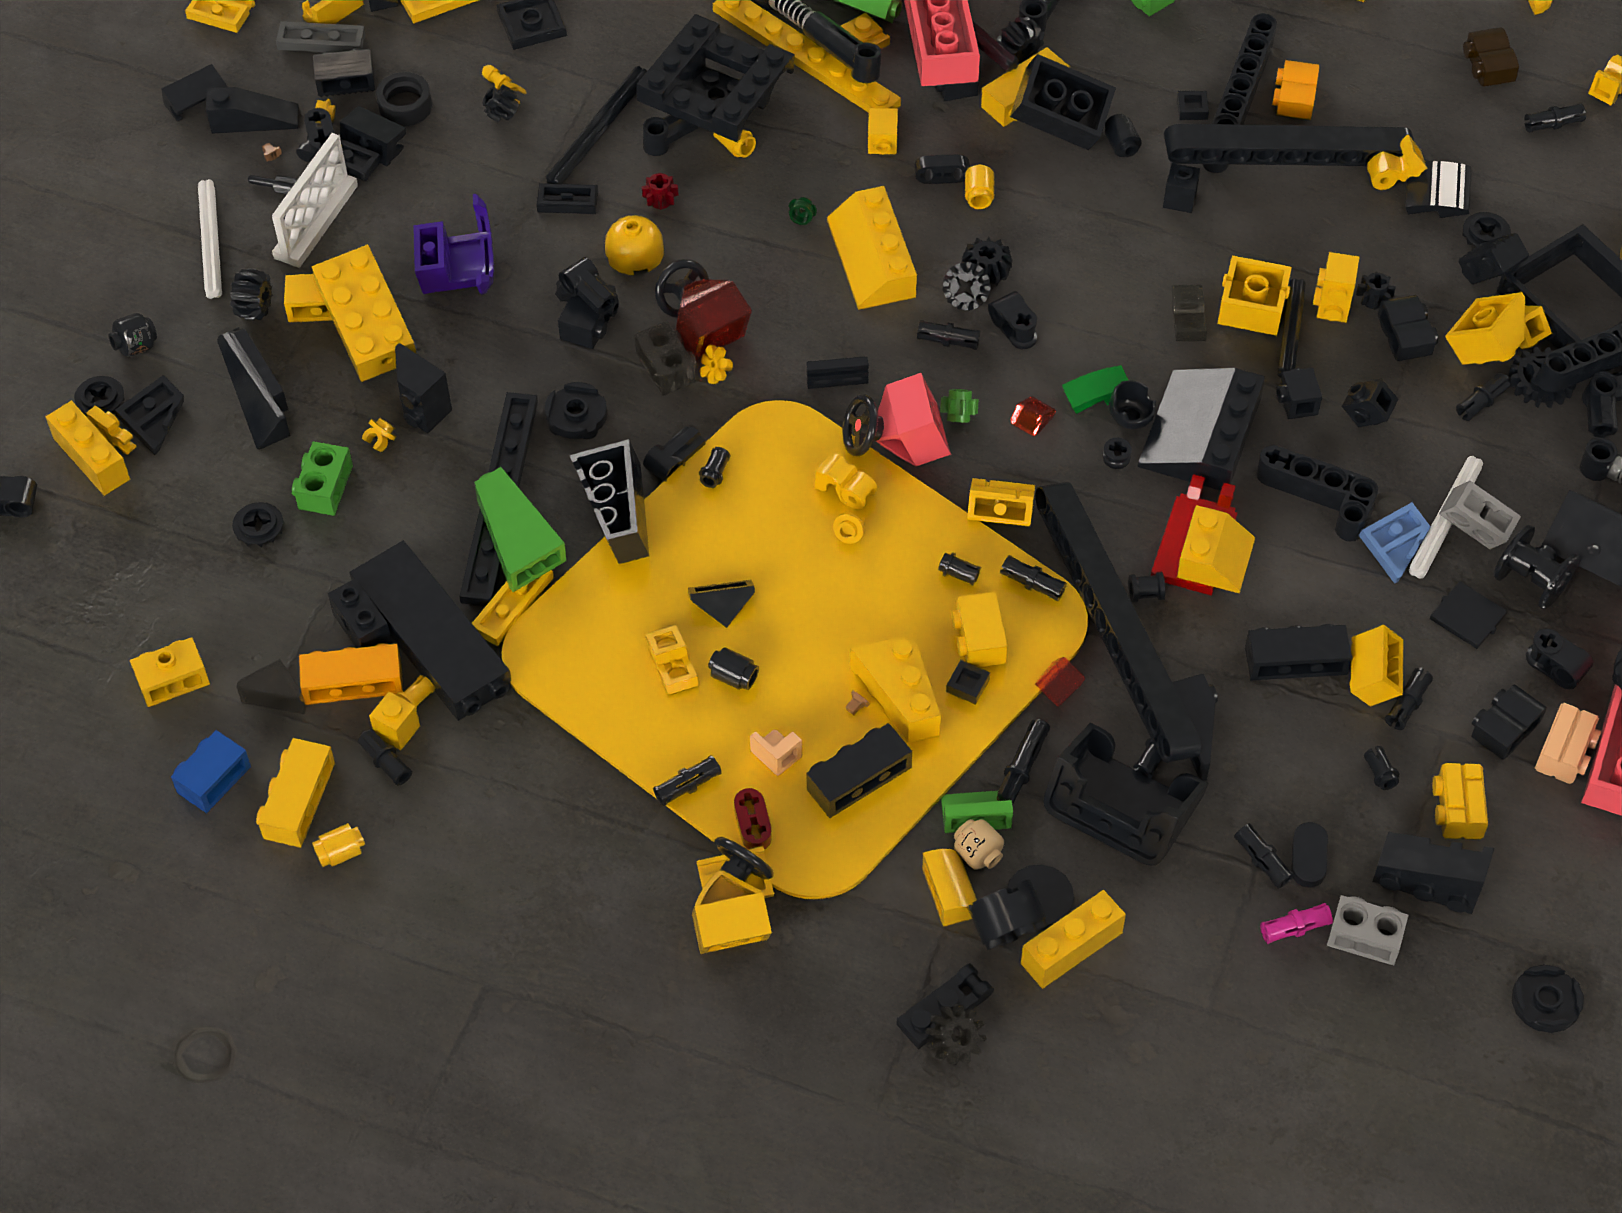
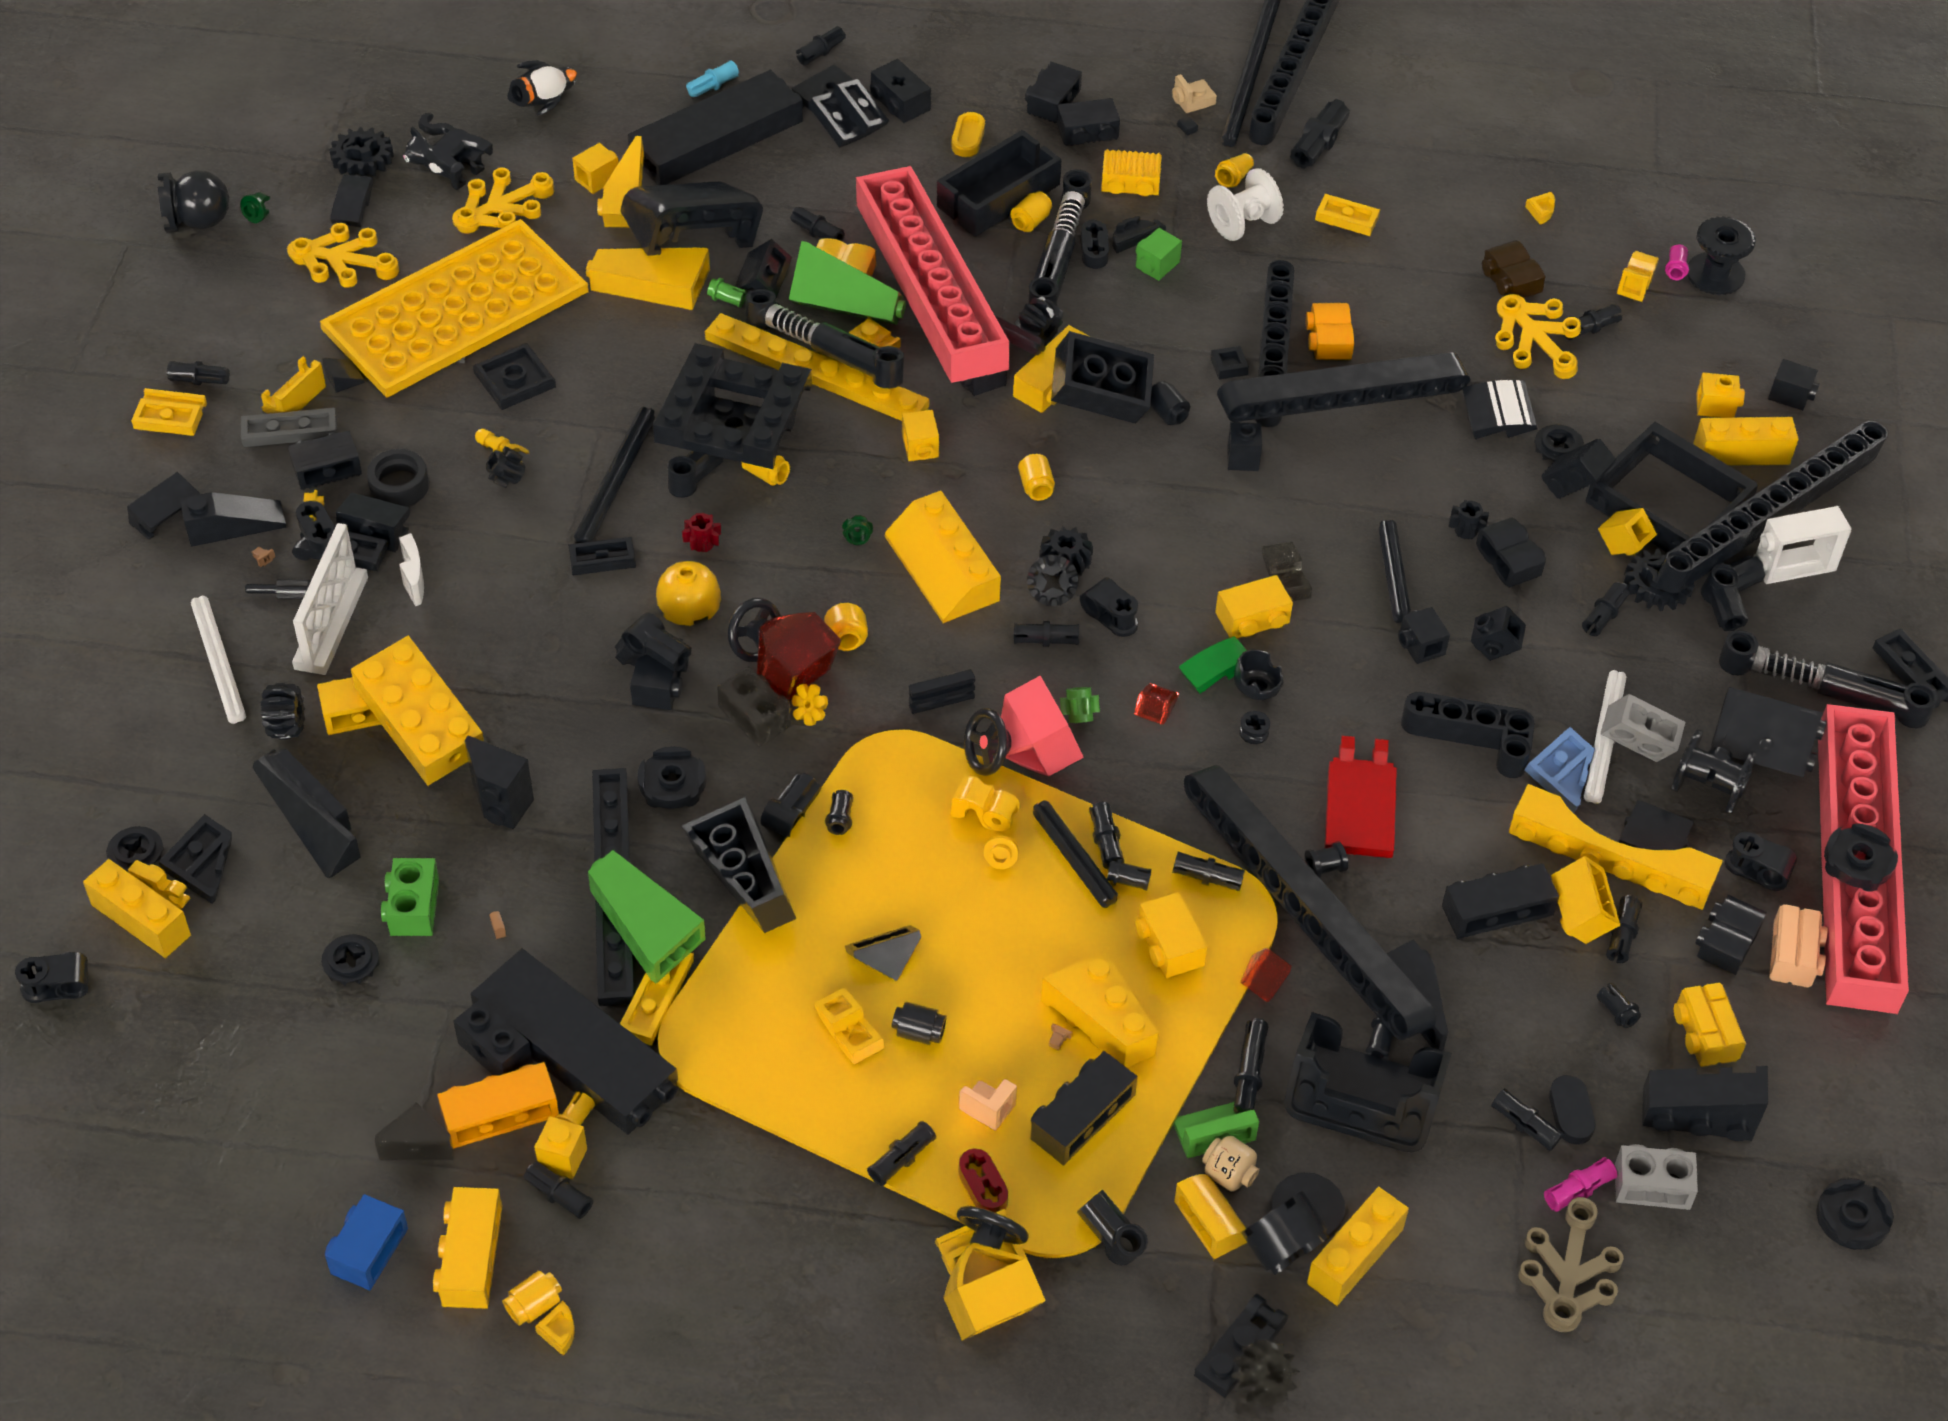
camera: 15 degrees left, 5 degrees down
black head [108,313,157,357] -> none
yellow brick [130,637,210,707] -> none
yellow plate [362,418,397,452] -> none
dark purple piece [413,194,494,295] -> none
black beam [915,154,970,184] -> none
black plate [946,660,990,704] -> none
yellow brick [967,478,1035,526] -> none
slope [1138,368,1265,491] -> none
yellow slope [1177,505,1255,594] -> none
yellow brick [1217,255,1292,336] -> none
yellow brick [1313,252,1359,323] -> none
yellow leg [1367,134,1427,190] -> none
yellow slope [1445,292,1525,365] -> none
none -> white slope [399,533,424,606]
none -> medium nougat piece [489,911,506,939]
none -> yellow tile [535,1300,575,1355]
none -> yellow head [824,603,868,651]
none -> black axle [1033,800,1118,908]
none -> black piece [1077,1189,1148,1266]
none -> black pin [1089,801,1125,870]
none -> yellow brick [1215,575,1293,638]
none -> yellow plant [1495,294,1581,379]
none -> yellow arch [1508,784,1723,910]
none -> dark tan plant [1518,1197,1624,1332]

